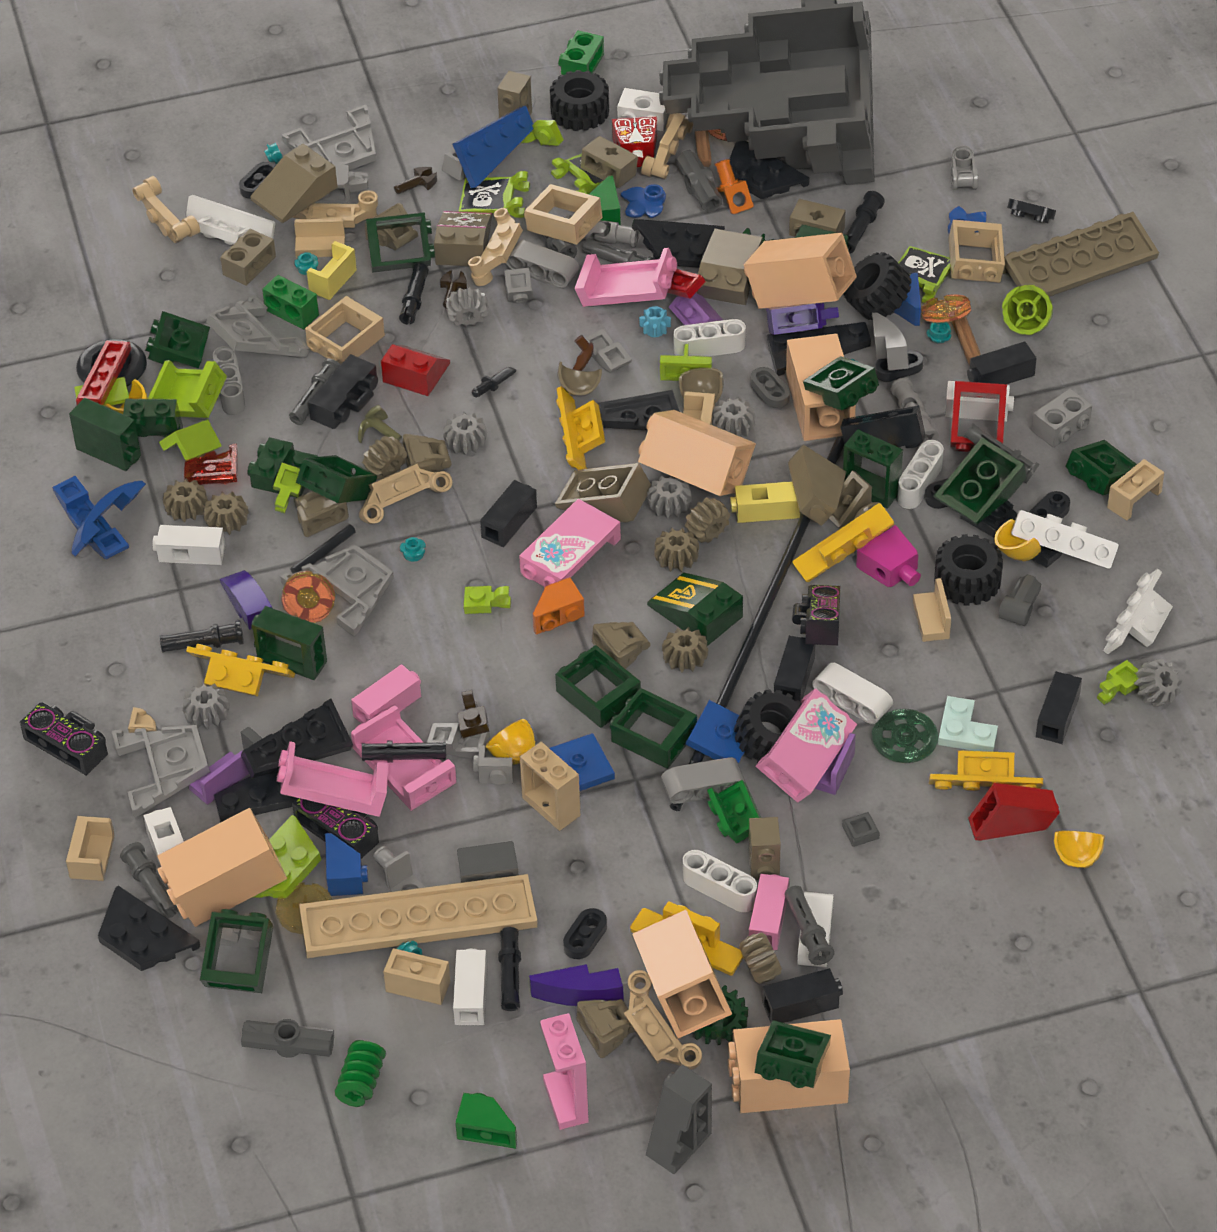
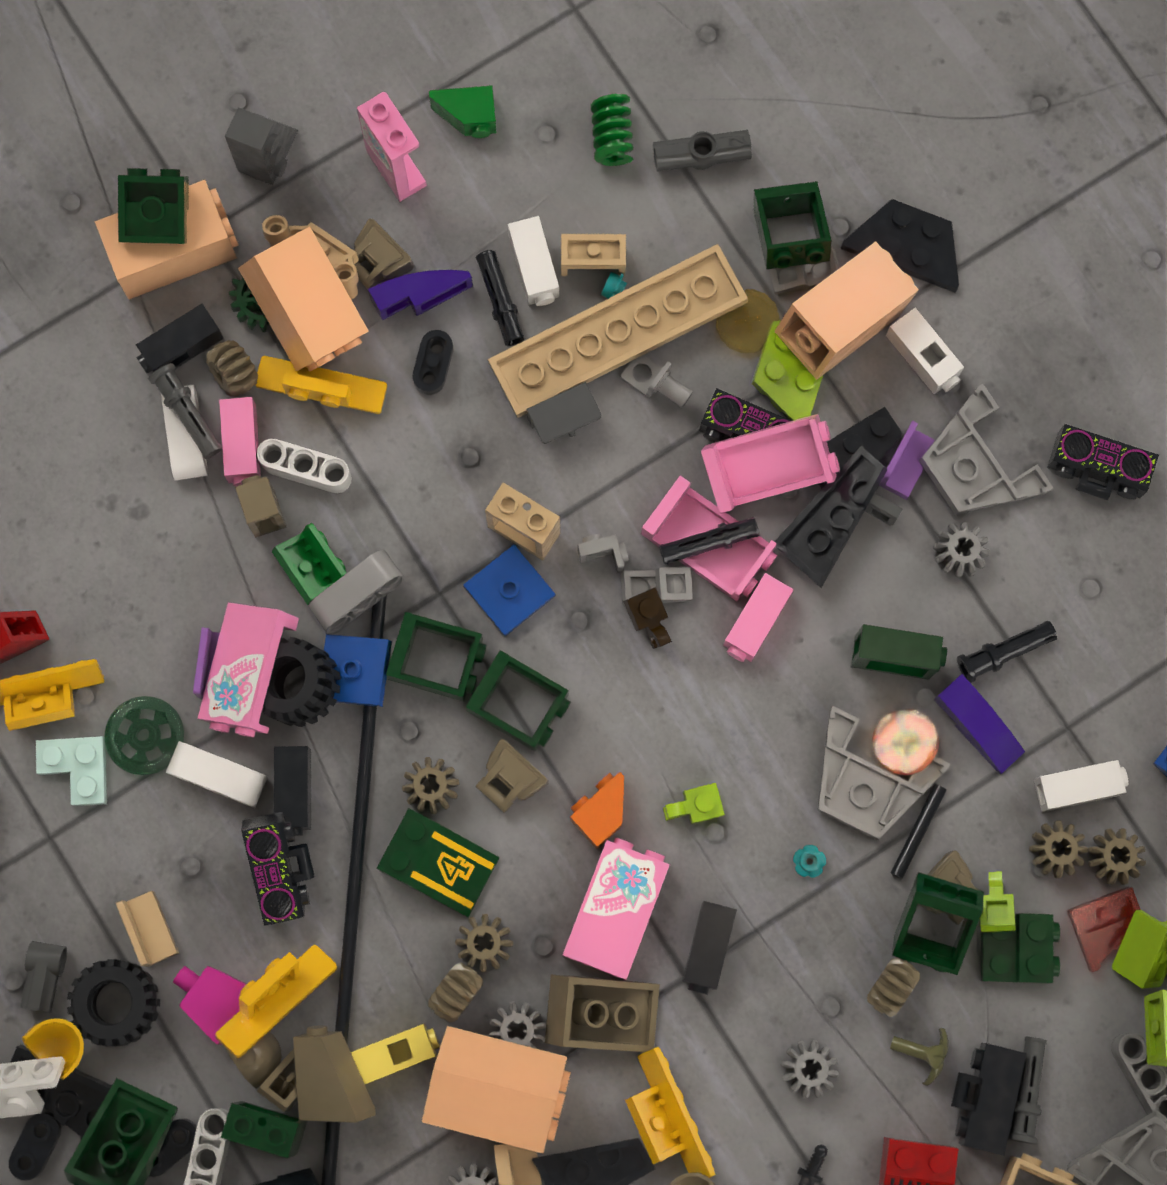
camera: 160 degrees right, 30 degrees up
tan panel [66,816,115,881] -> none
dark grey pin [120,842,179,918] -> none
tan tile [128,707,157,733] -> none
yellow bracket [186,644,295,697] -> none
blue slope [325,833,368,896] -> none
tan plate [359,464,452,524] -> none
dark tan piece [403,434,452,473] -> none
yellow helmet [486,719,535,765] -> none
dark grey tile [842,812,880,847] -> none

